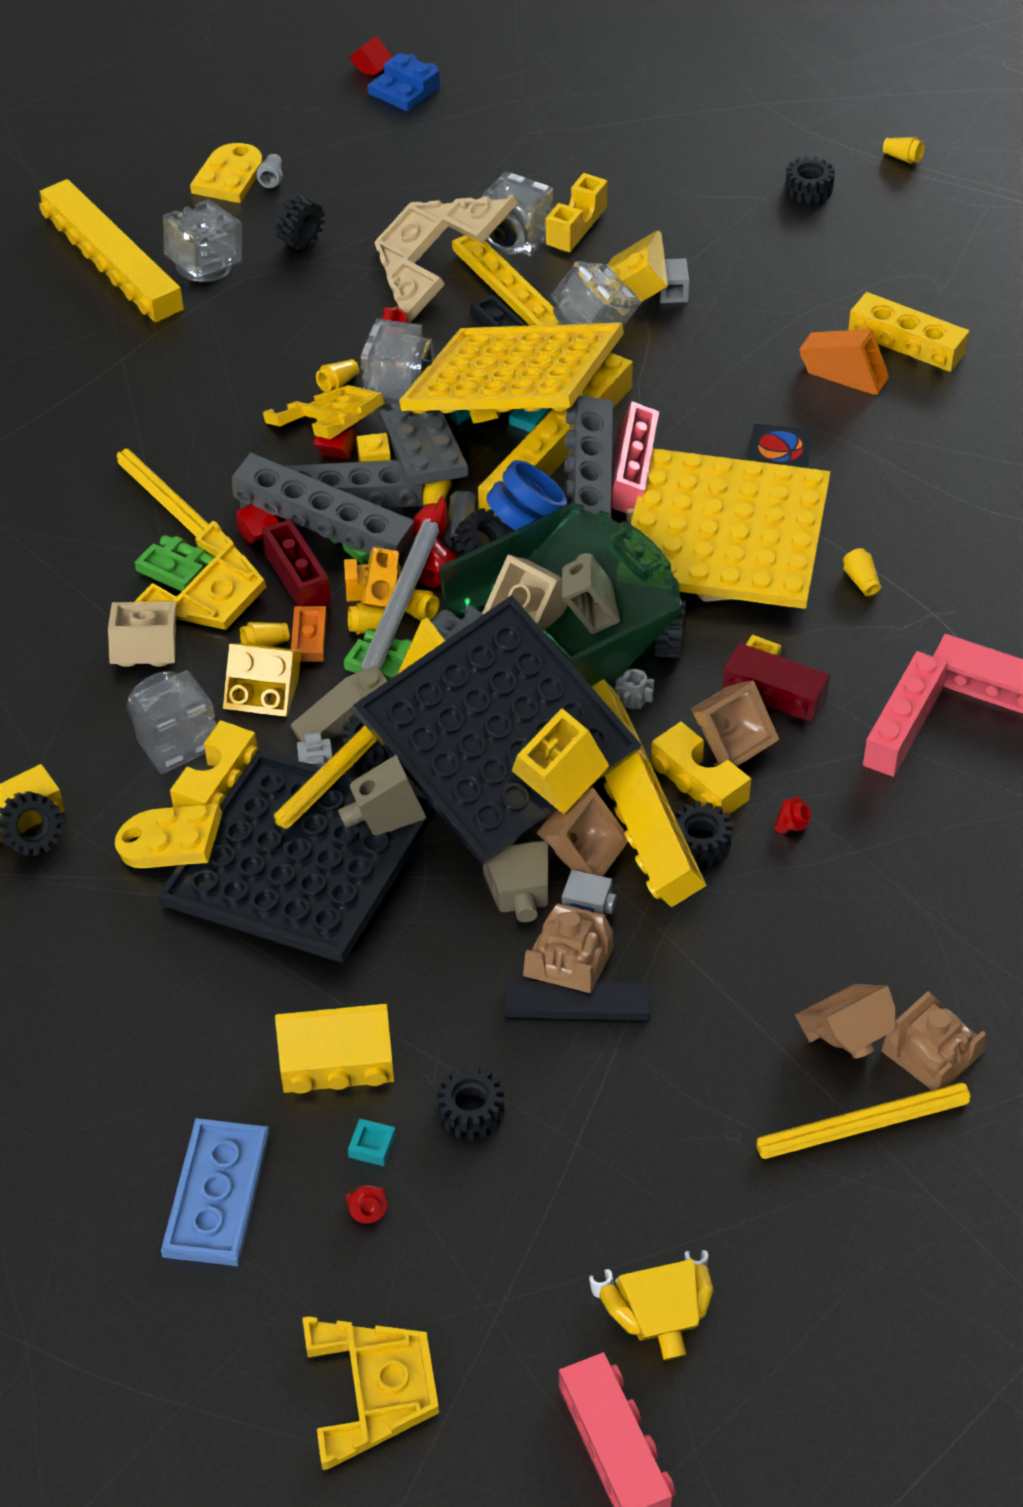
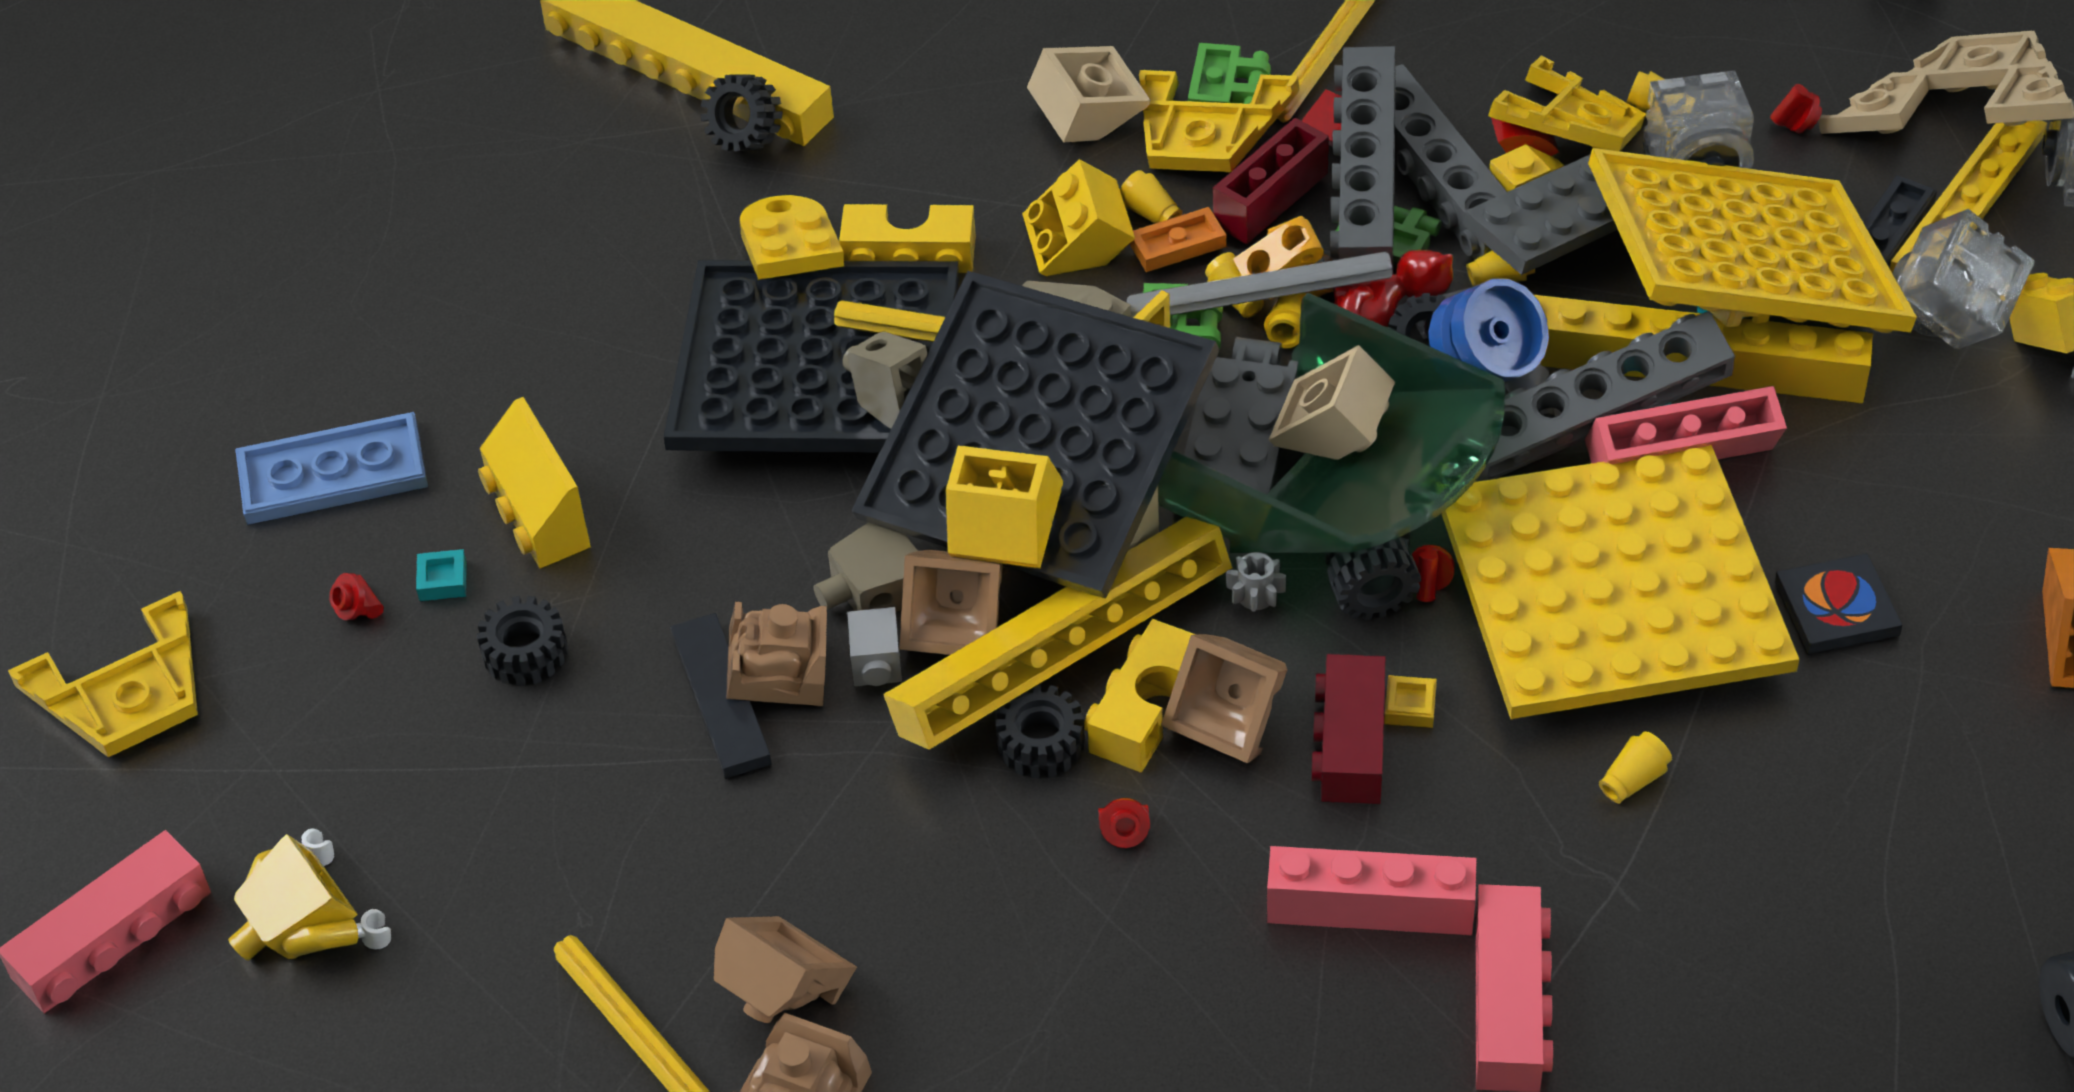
camera: 70 degrees right, 0 degrees up
clear piece [126,670,216,774] -> none
dark tan torso [562,553,620,634] -> none

